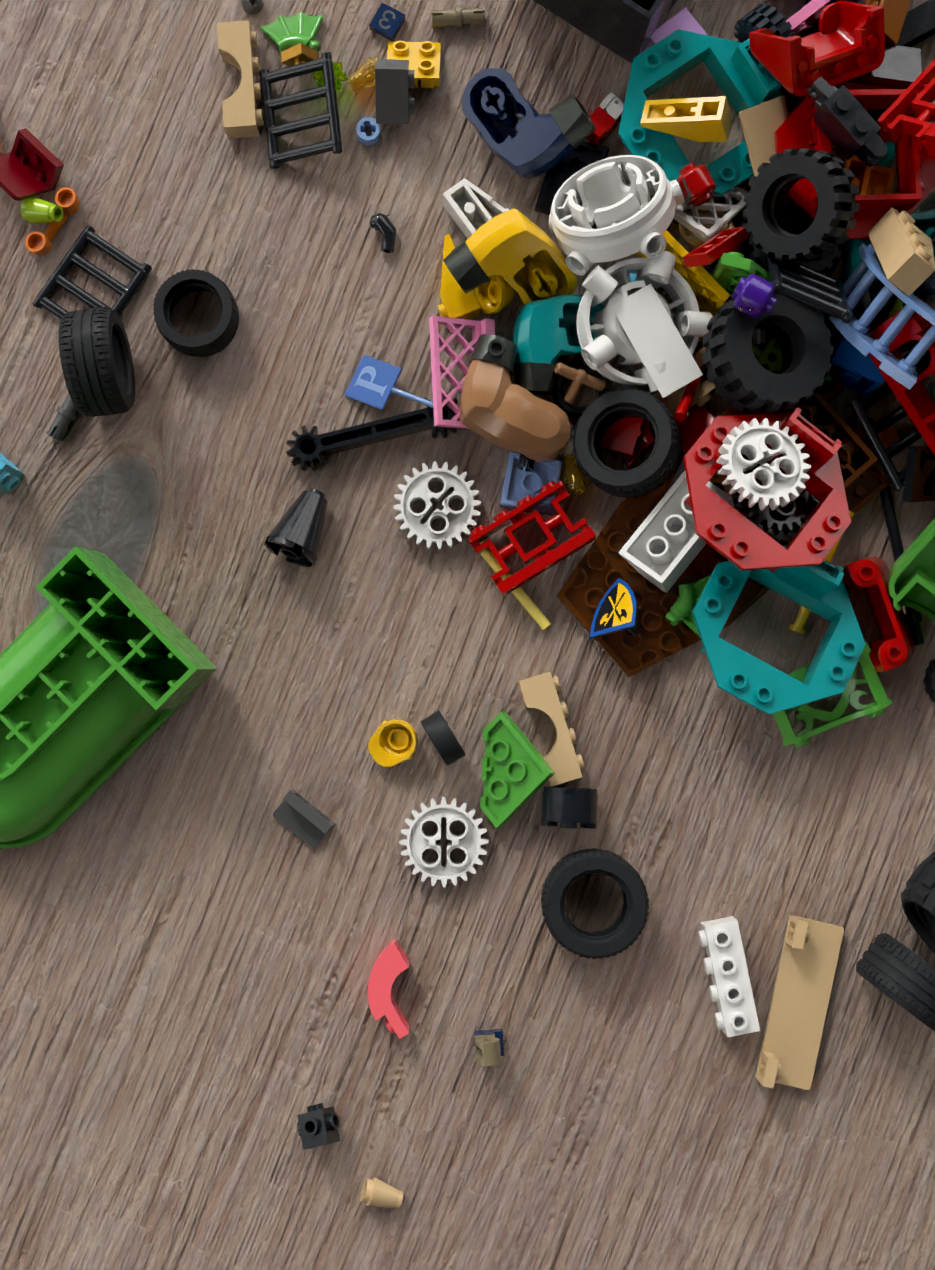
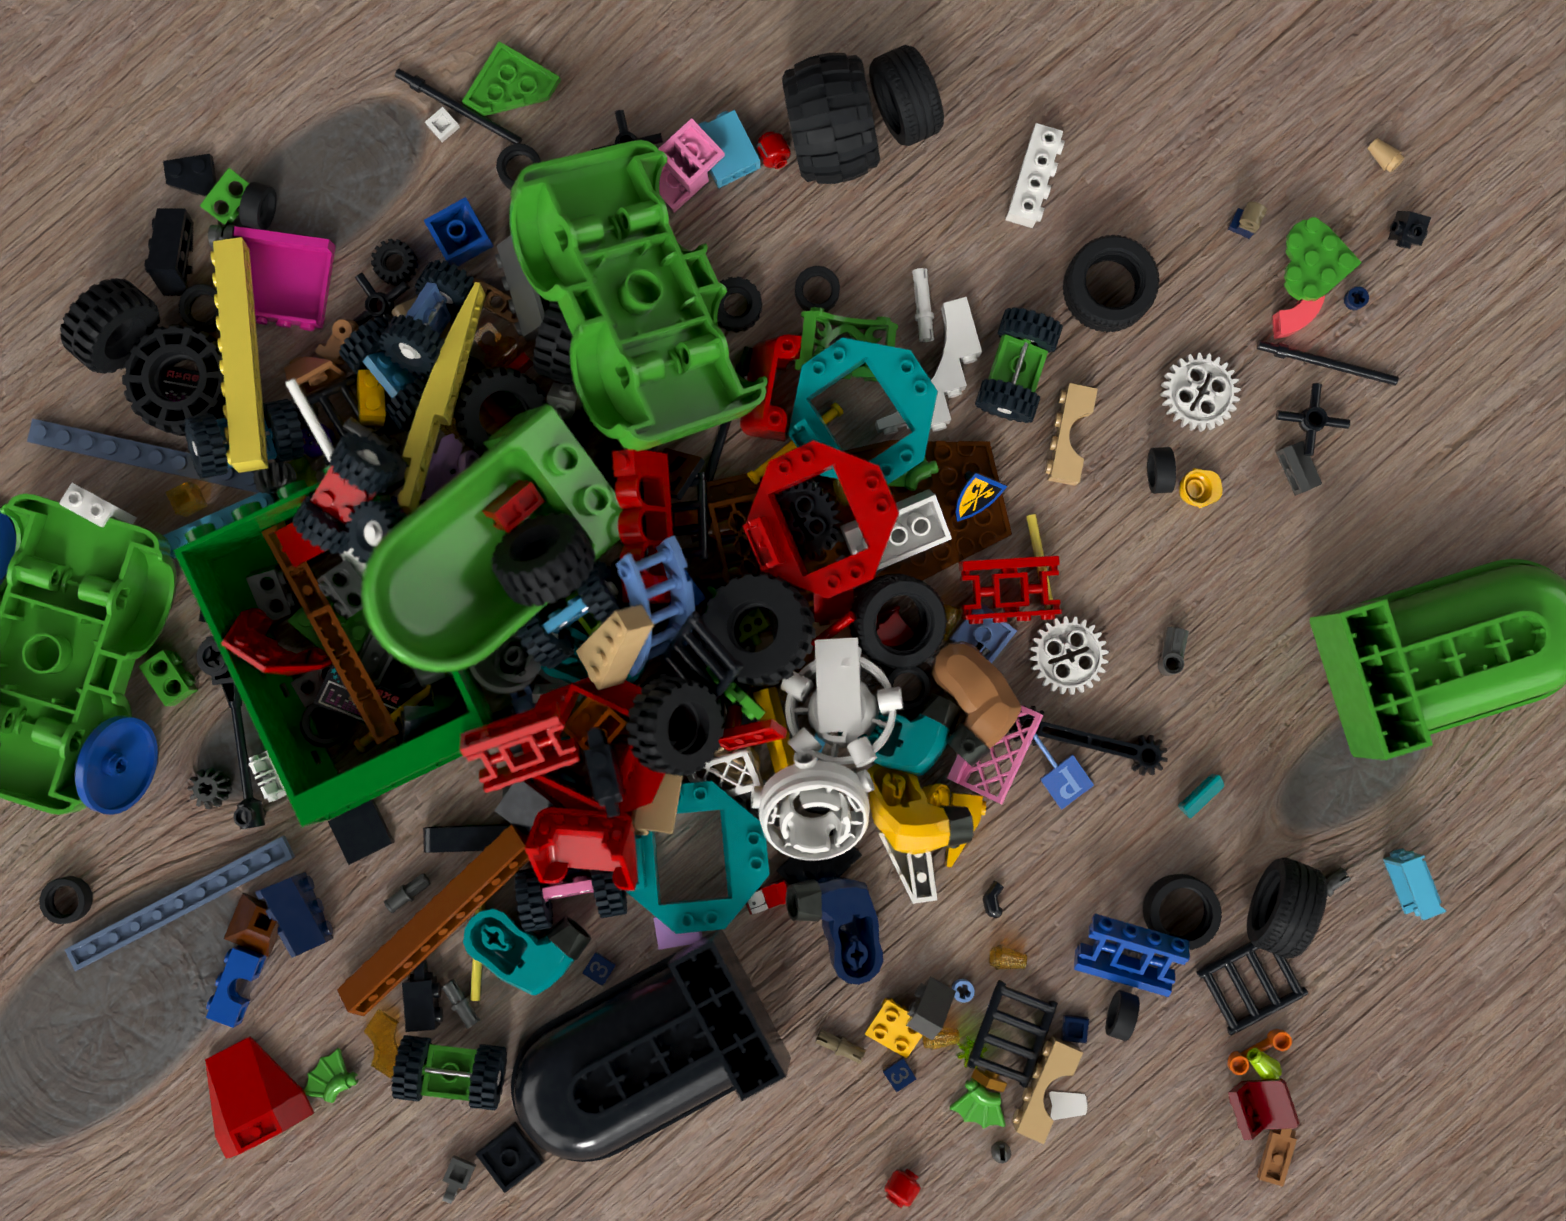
camera: 145 degrees left, 0 degrees up
black cone [264,488,328,567] -> none
bright green plate [480,712,555,828] -> none
black brick [541,786,598,829] -> none
medium nougat piece [554,363,606,404] -> none
yellow slope [640,96,732,142] -> none
red head [677,163,716,208] -> none
white gear [717,418,811,510] -> none
dark purple head [731,274,777,318] -> none
tan bracket [755,915,844,1090] -> none
none -> black tyre [795,266,840,312]
none -> white arch [875,297,982,435]
none -> white pin [912,268,934,342]
none -> black plate [975,307,1063,423]
none -> clear yellow cone [989,945,1027,970]
none -> white sticker [1049,1091,1087,1120]
none -> dark blue tile [1061,1014,1089,1044]
none -> blue fence [1074,914,1190,997]
none -> black tyre [1105,990,1140,1041]
none -> dark grey piece [1158,627,1189,676]
none -> teal slope [1178,774,1224,819]
none -> black bar [1256,340,1399,386]
none -> black bar [1276,383,1350,456]
none -> bright green plate [1284,217,1362,301]
none -> dark blue bush [1344,287,1369,311]

